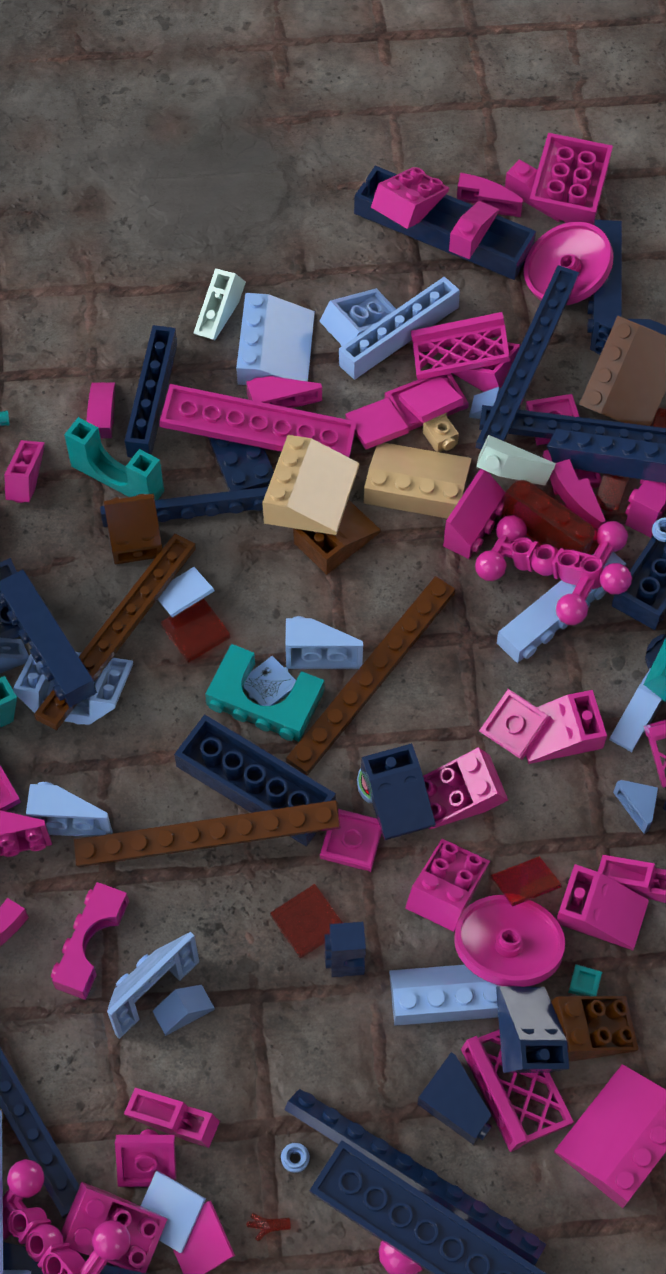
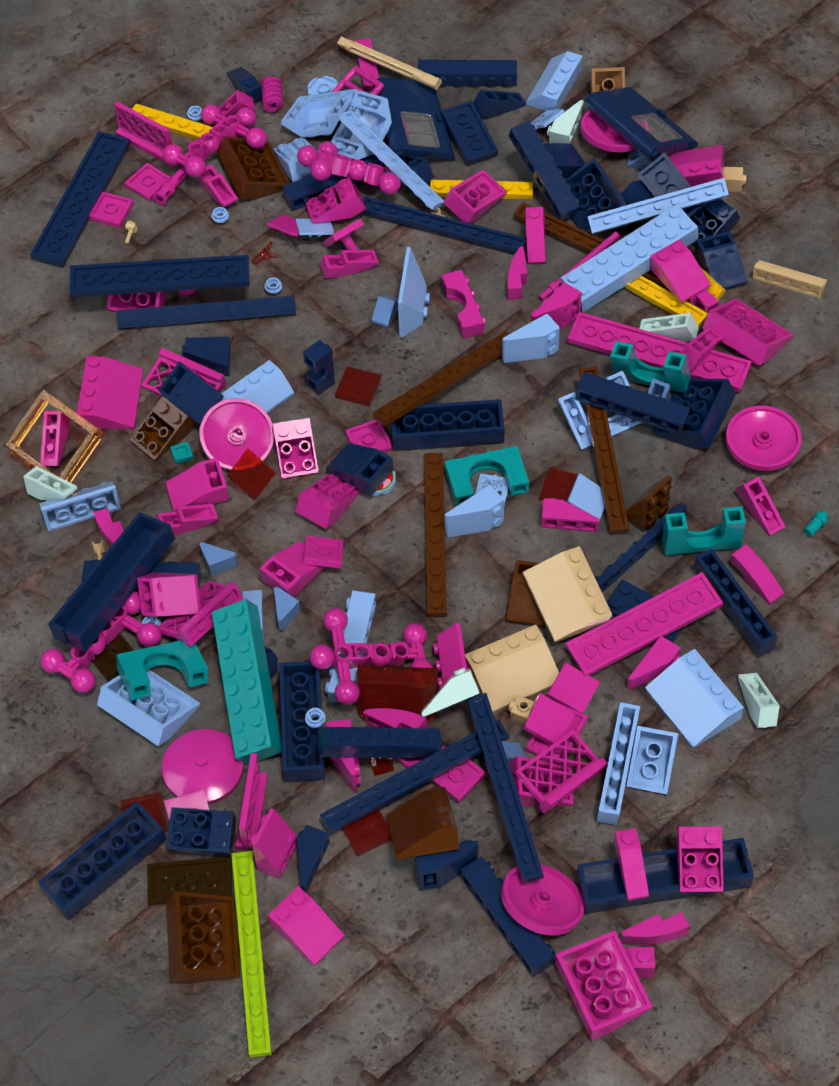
camera: 145 degrees right, 5 degrees down
none -> medium blue slope [274,587,300,631]
none -> dark pink slope [541,498,599,532]

